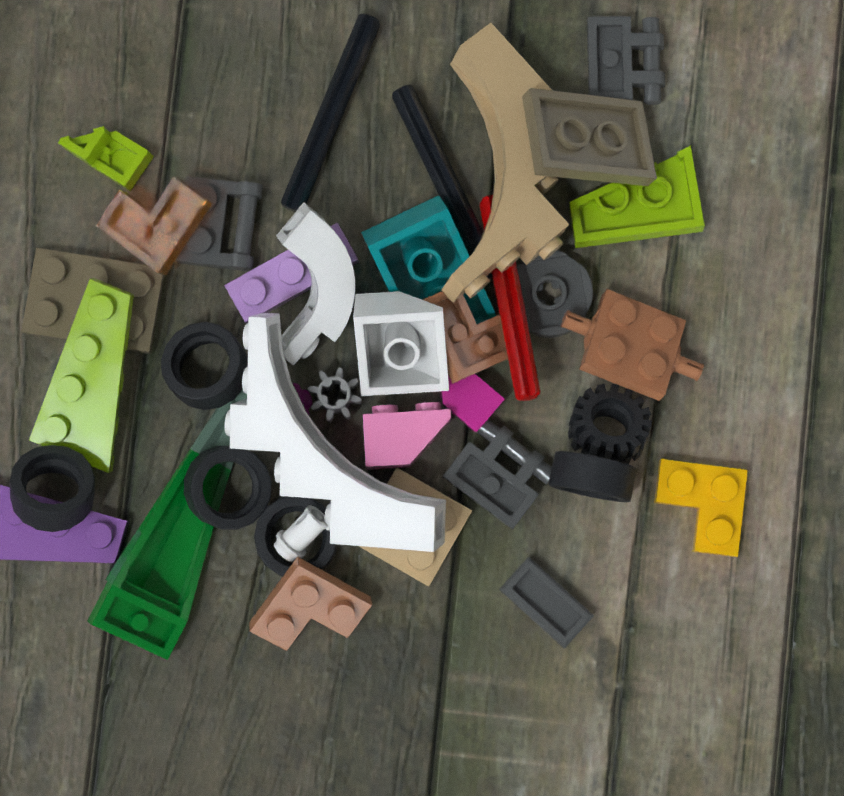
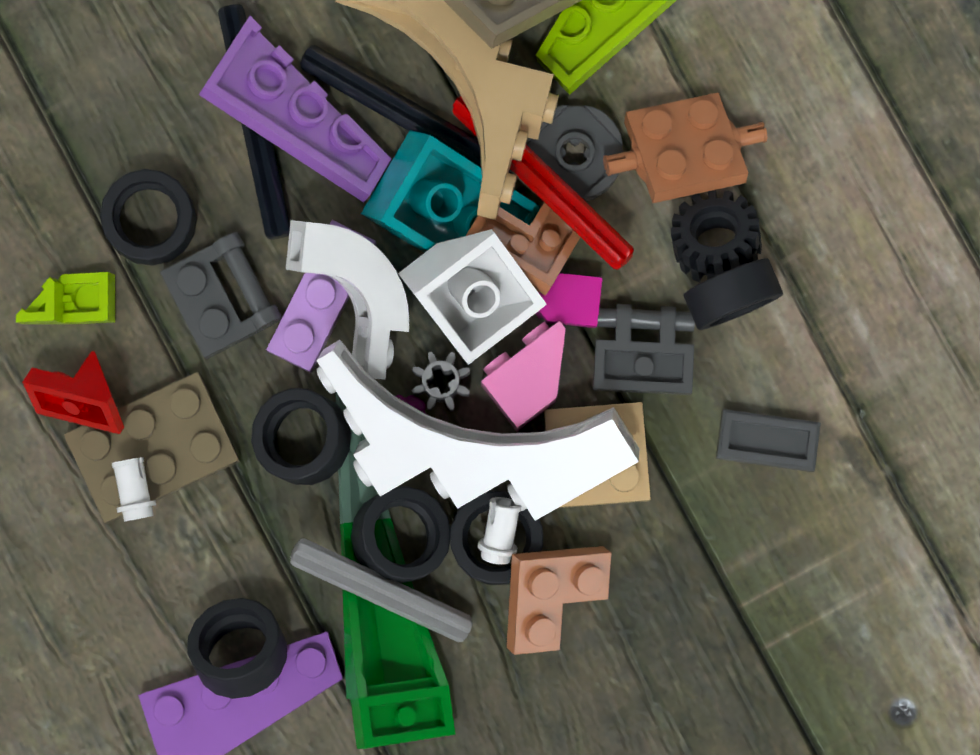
camera: 35 degrees left, 0 degrees up
lime wing [29,278,134,473] -> none
clear orange plate [96,177,213,275] -> none
yellow plate [654,459,748,557] -> none
none -> red slope [22,351,124,434]
none -> black tyre [100,169,197,266]
none -> white pin [112,457,156,522]
none -> medium lavender wing [199,16,391,203]
none -> light grey axle [290,538,473,642]

